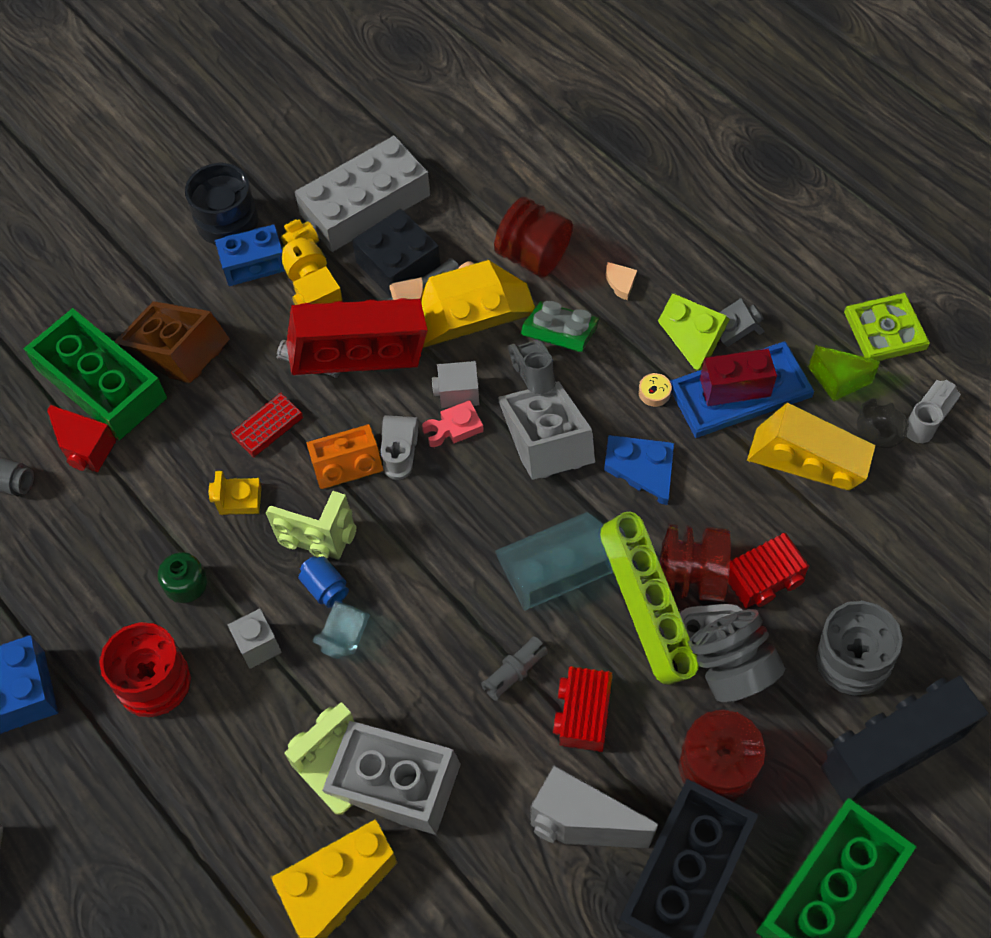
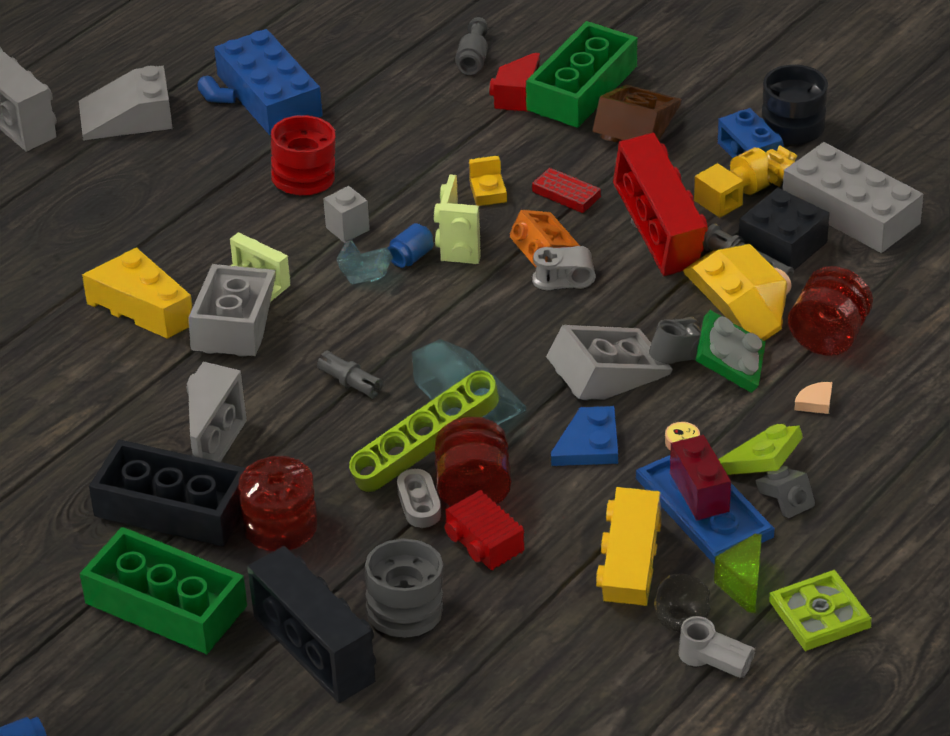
camera: 80 degrees right, 20 degrees down
dark green head [157,552,207,603] -> none
light nougat tile [389,278,423,300] -> none
coral plate [422,400,483,447] -> none
light grey brick [432,361,479,408] -> none
red brick [553,666,612,752] -> none
dark grey wheel [688,609,786,702] -> none

